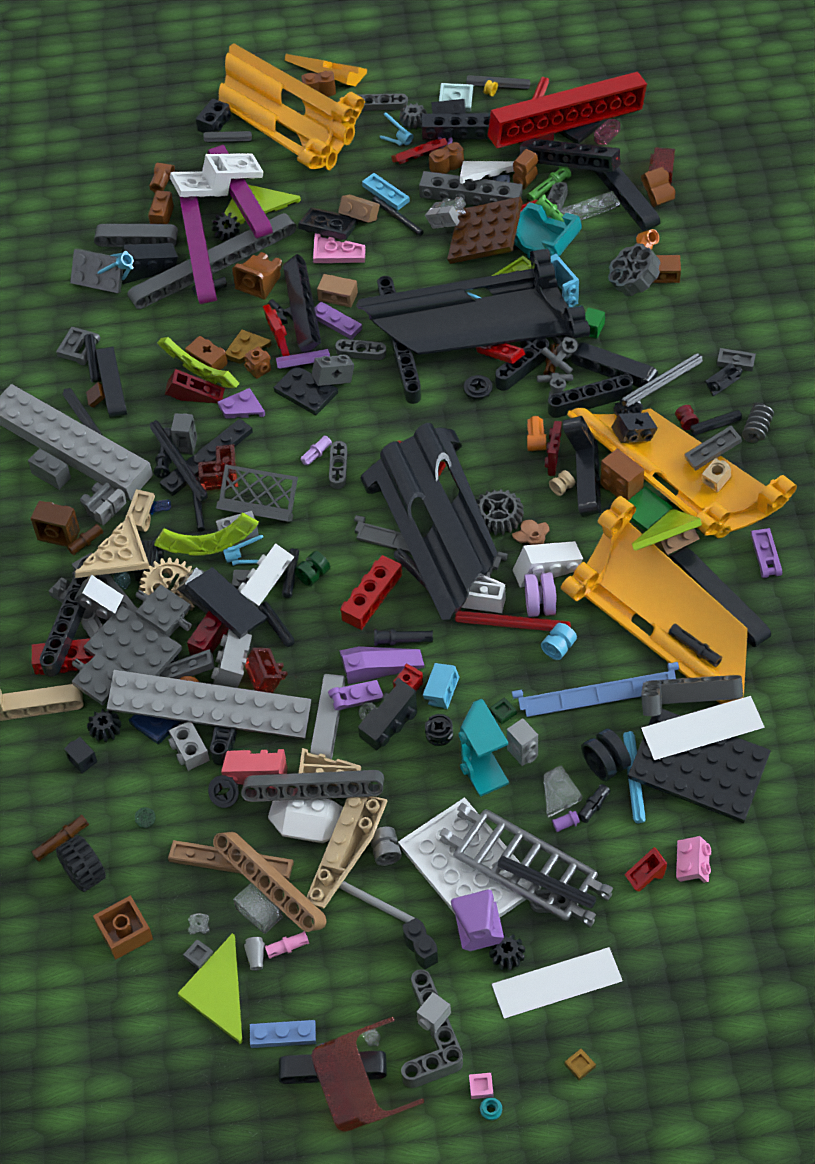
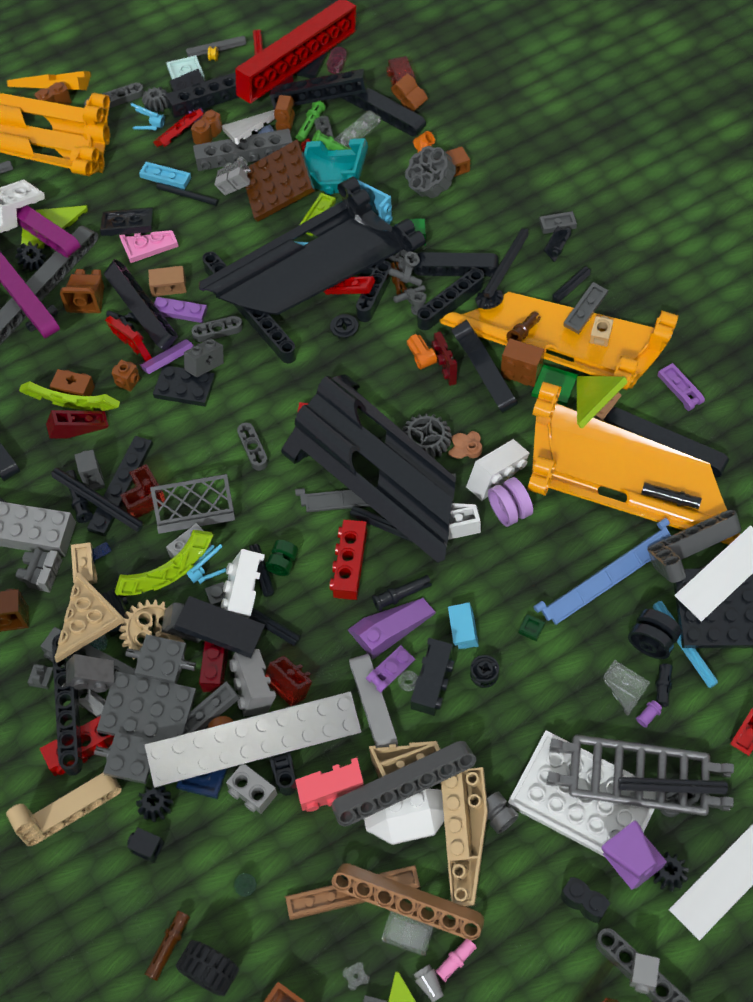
camera: 25 degrees left, 5 degrees up
reddish brown pin [67,524,104,555] -> none
black bar [192,490,205,532] -> none
black gear [208,775,240,808] -> none
medium lavender wing [218,388,265,418] -> none
pearl gold wing [226,330,272,364] -> none
lavender axle [300,436,332,465] -> none
medium nougat brick [338,195,380,222] -> none
light grey bar [339,881,414,923] -> none
red brick [393,663,423,691] -> none
red axle [455,611,571,631] -> none
teal windscreen [458,699,509,797] -> none
light grey brick [507,718,538,766] -> none
medium azure wheel [541,623,577,660] -> none
tan wheel [549,470,575,496] -> none
black brick [611,412,658,443] -> none
dark red wheel [675,405,699,430] -> none
dark grey piece [742,403,774,443] -> none
none -> reddish brown pin [506,312,541,342]

